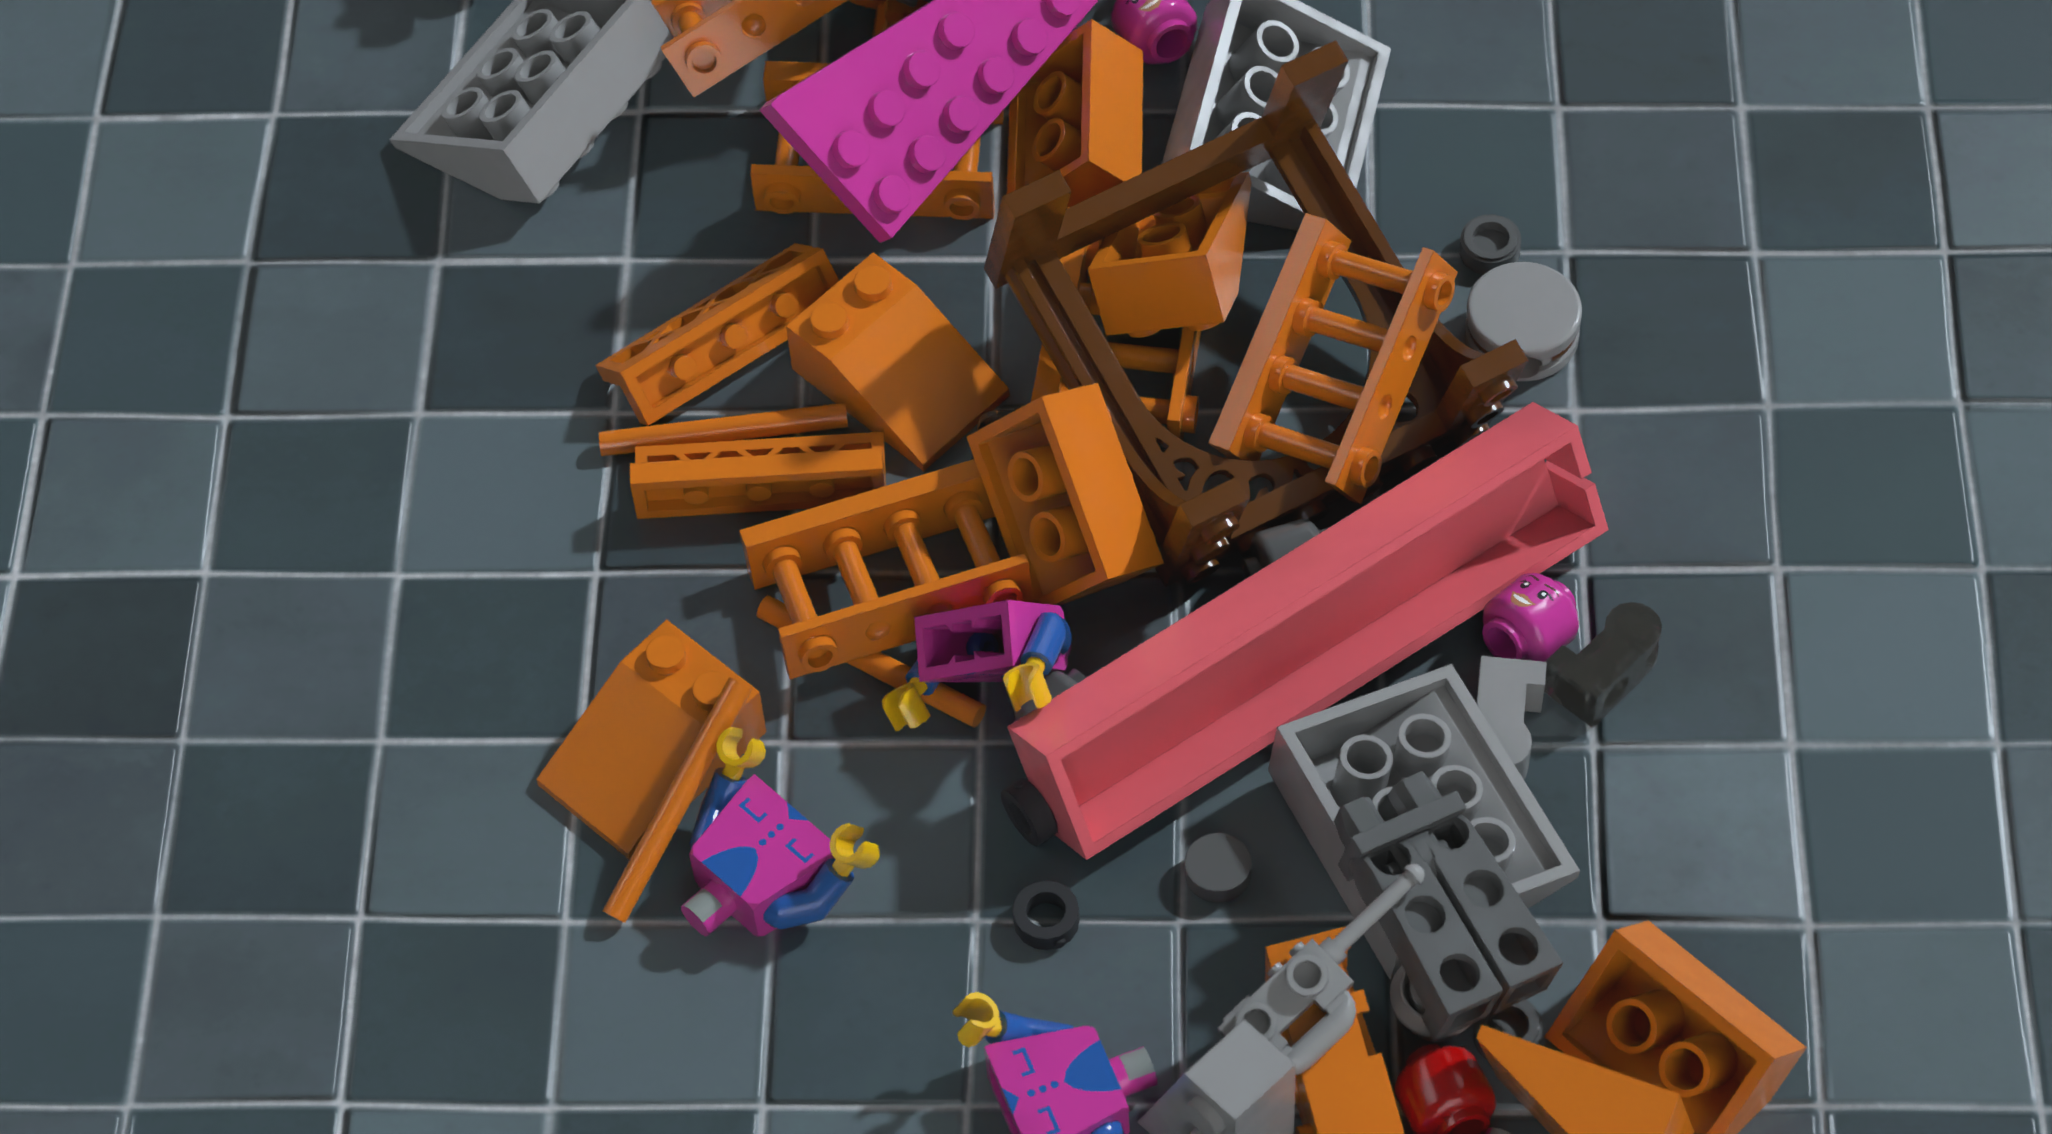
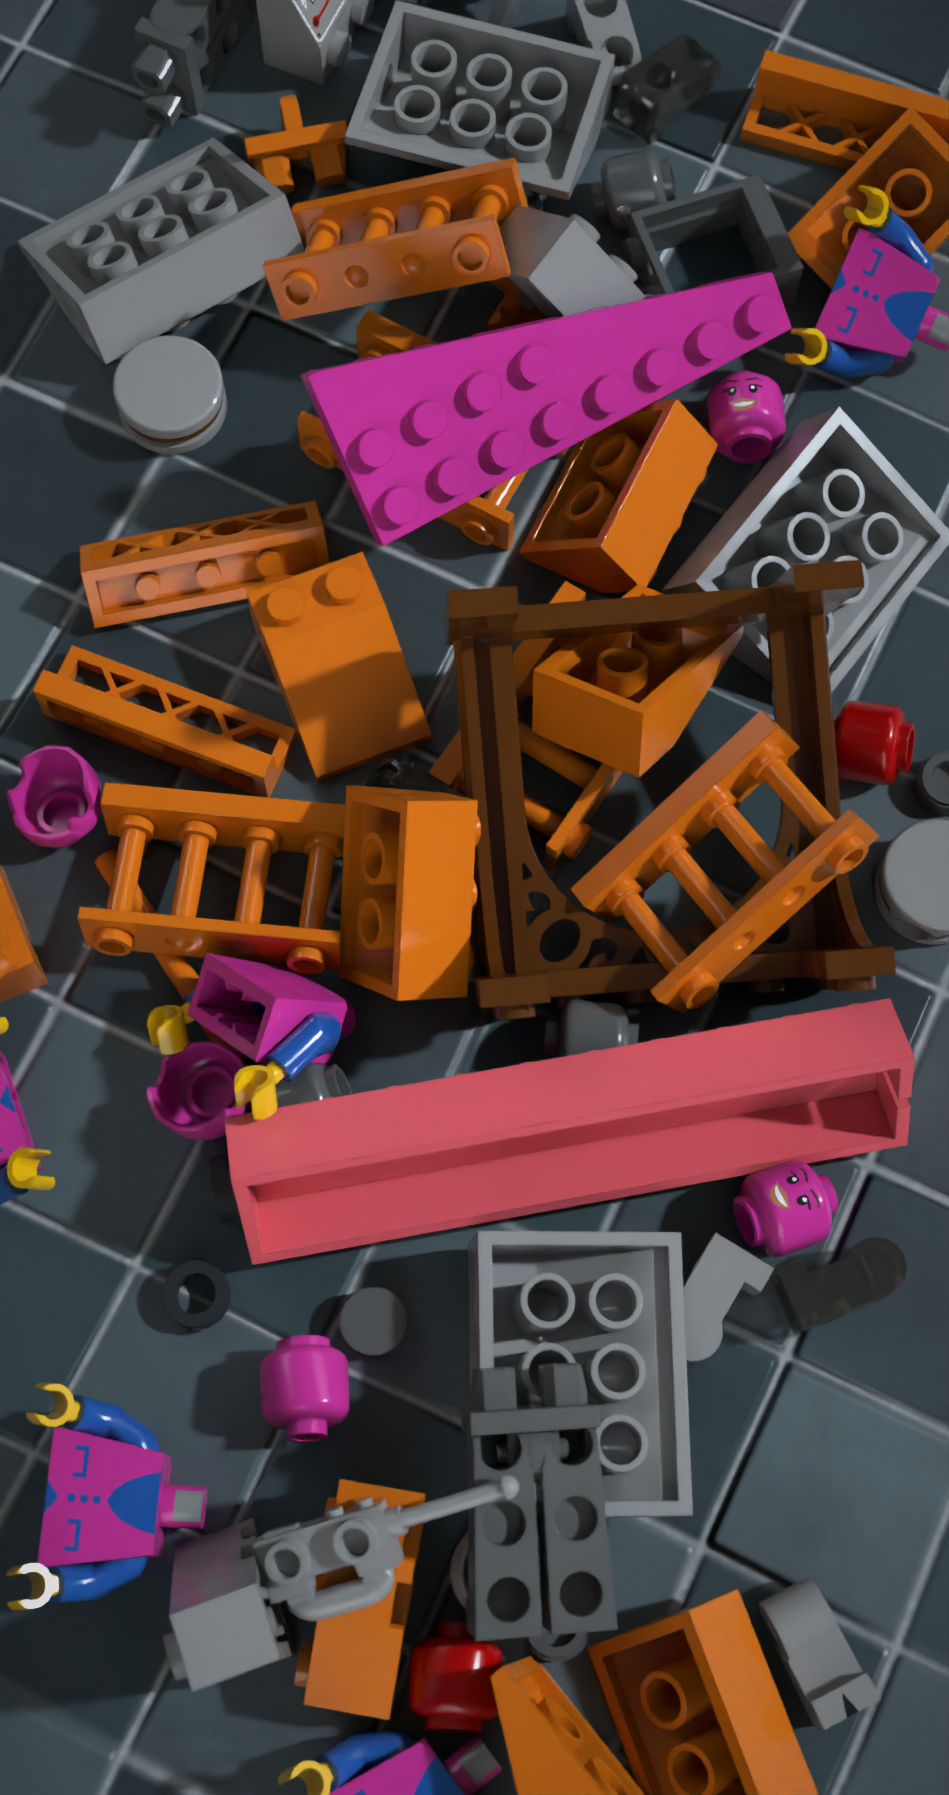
camera: 20 degrees right, 15 degrees up
orange bar [598,403,848,457] -> none
none -> dark pink hair [7,745,102,848]
none -> light grey head [113,336,227,454]
none -> dark pink hair [146,1042,250,1141]
none -> dark pink head [260,1335,350,1443]
none -> light grey leg [758,1577,882,1730]
none -> red head [834,701,915,786]

